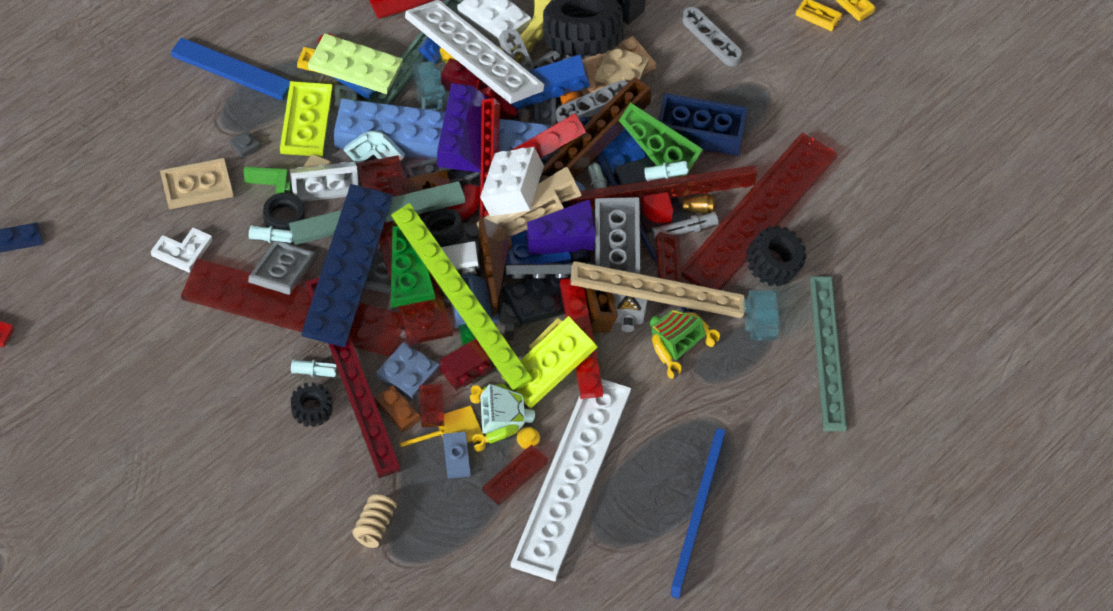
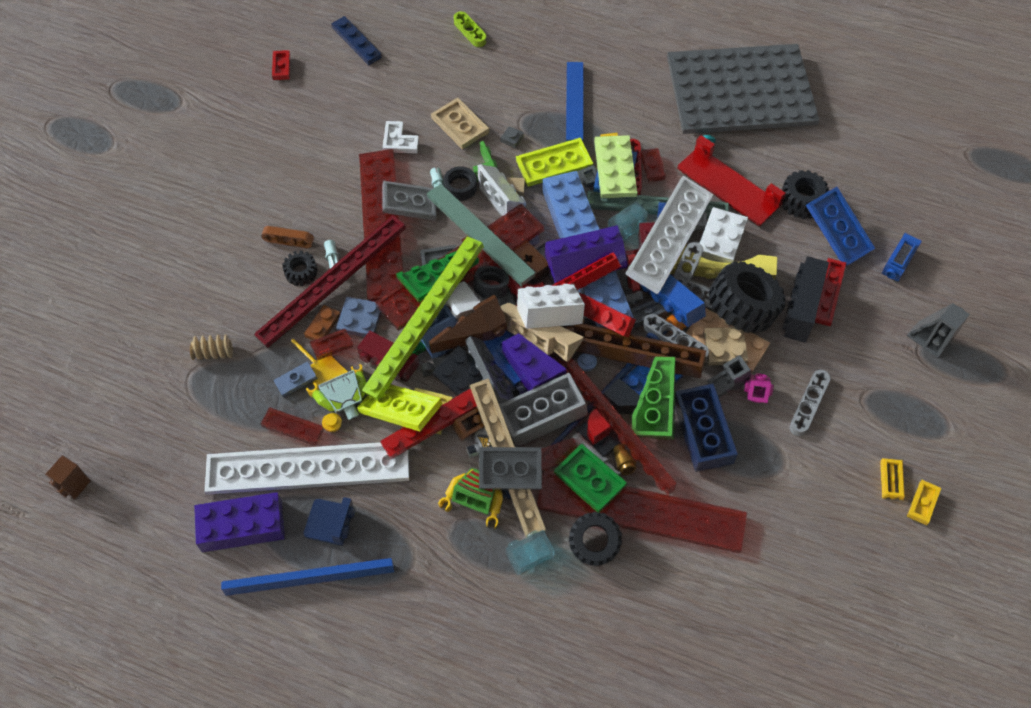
camera: 70 degrees right, 5 degrees up
dark blue plate [302,184,393,347] -> none
light aqua plate [344,131,405,169] -> none
light aqua axle [588,163,610,198] -> none
light aqua axle [645,161,689,181] -> none
sand green tile [809,276,847,431] -> none
none -> dark purple brick [194,492,285,553]
none -> dark orange beam [261,226,314,248]
none -> dark blue bracket [303,497,356,546]
none -> lime beam [454,11,486,47]
none -> dark grey plate [479,447,542,490]
none -> green plate [554,444,627,513]
none -> clear red plate [641,148,666,182]
none -> dark grey brick [707,355,751,398]
none -> dark pink brick [744,373,774,403]

